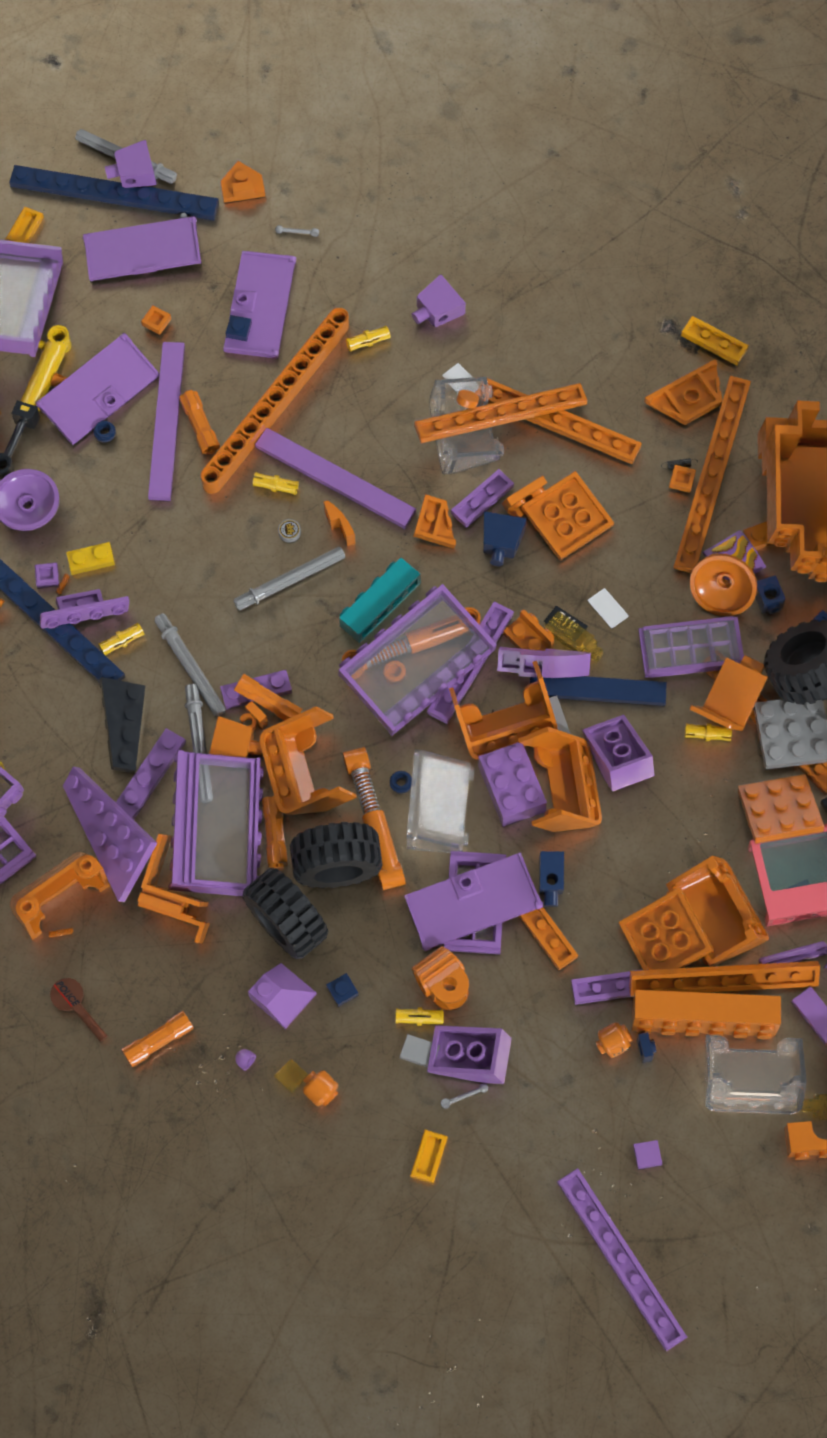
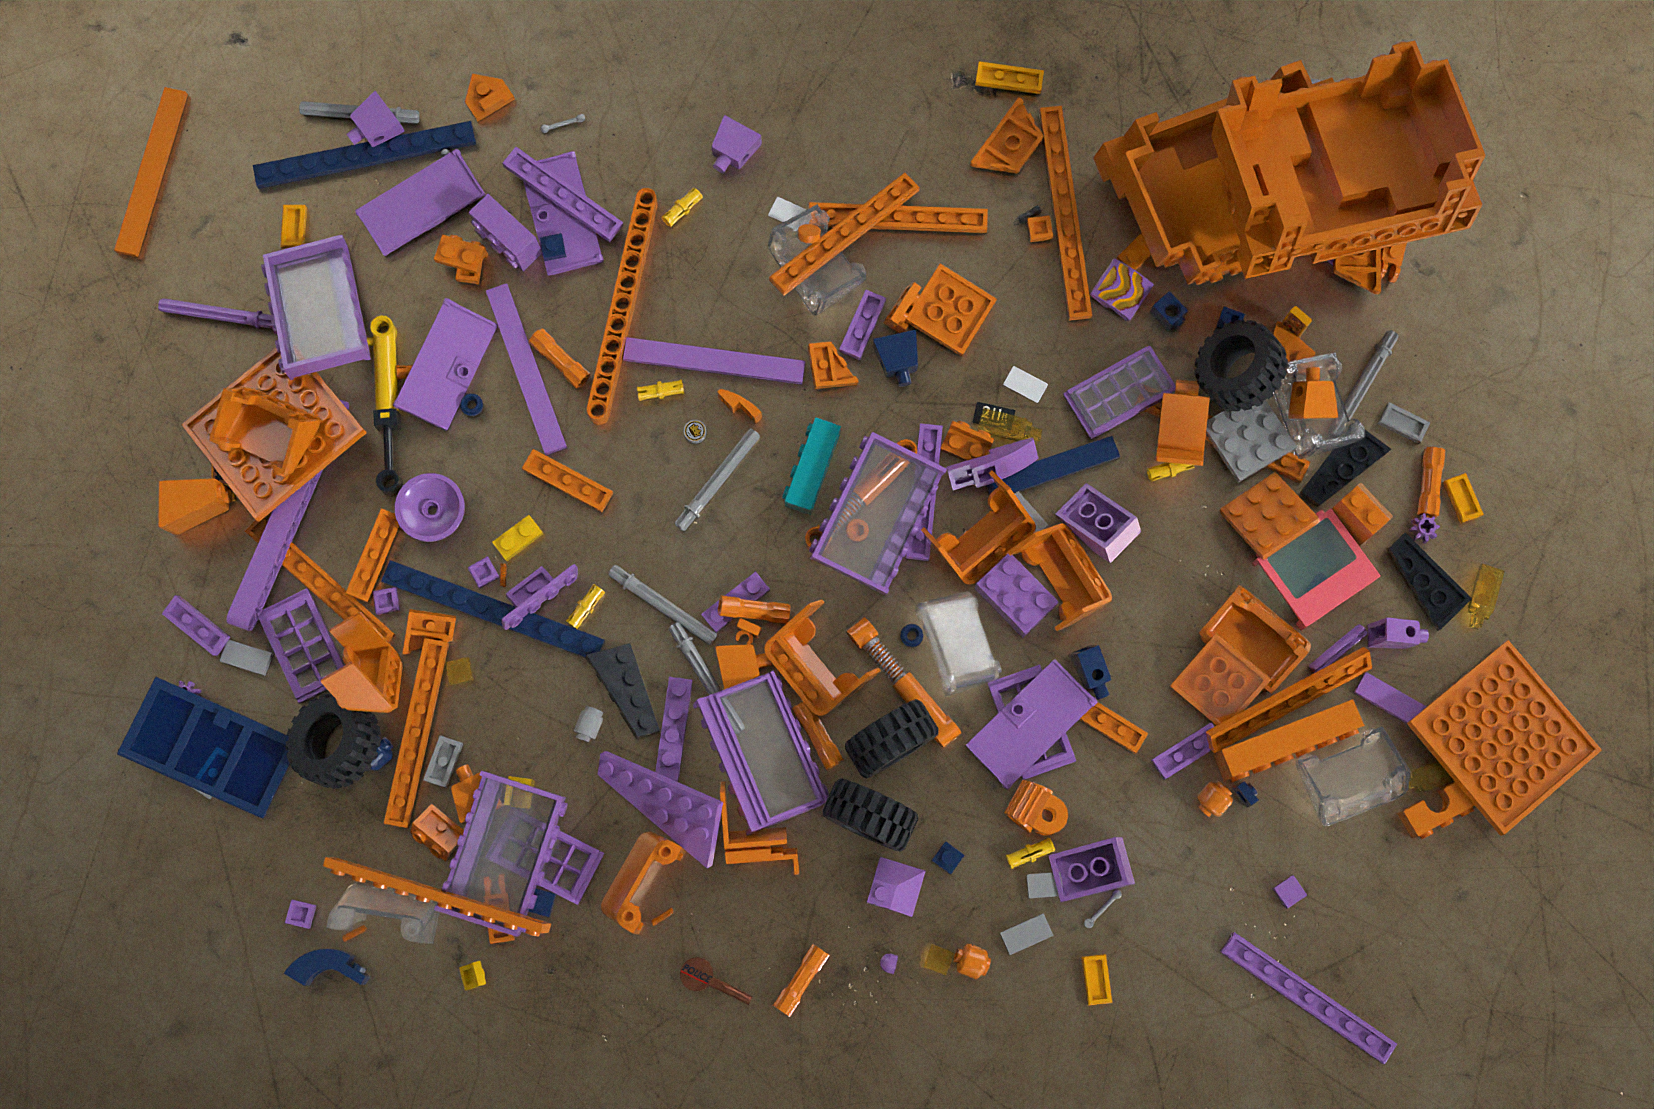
camera: 25 degrees left, 10 degrees up
orange dish [690,554,757,616] -> none
none -> orange bracket [434,234,488,274]
none -> medium lavender brick [469,194,542,272]
none -> medium lavender plate [502,147,623,242]
none -> orange plate [522,449,613,512]
none -> light grey brick [573,706,603,742]
none -> light grey tile [1000,913,1054,955]

